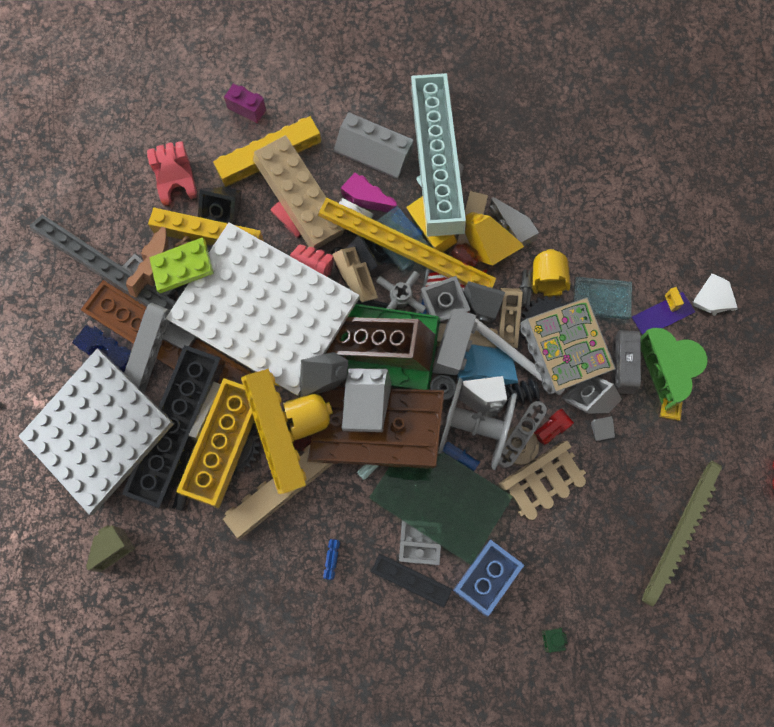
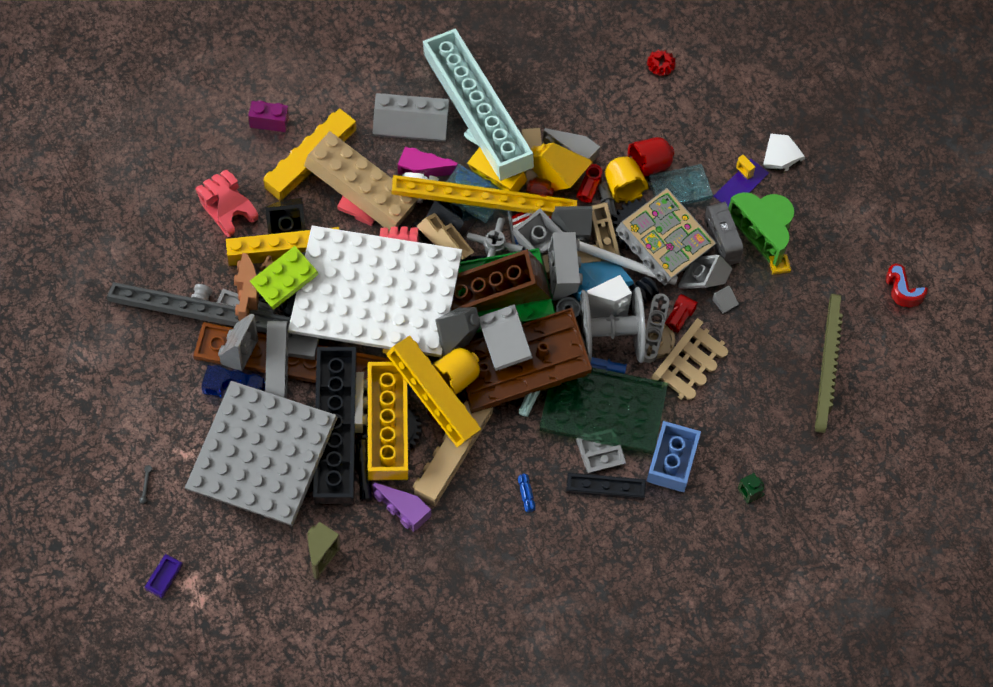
camera: 25 degrees left, 10 degrees down
none -> light grey wheel [191,284,213,301]
none -> light grey slope [218,314,258,372]
none -> medium lavender slope [373,483,431,532]
none -> red piece [576,164,602,203]
none -> red cylinder [628,137,675,177]
none -> red gear [647,49,676,75]

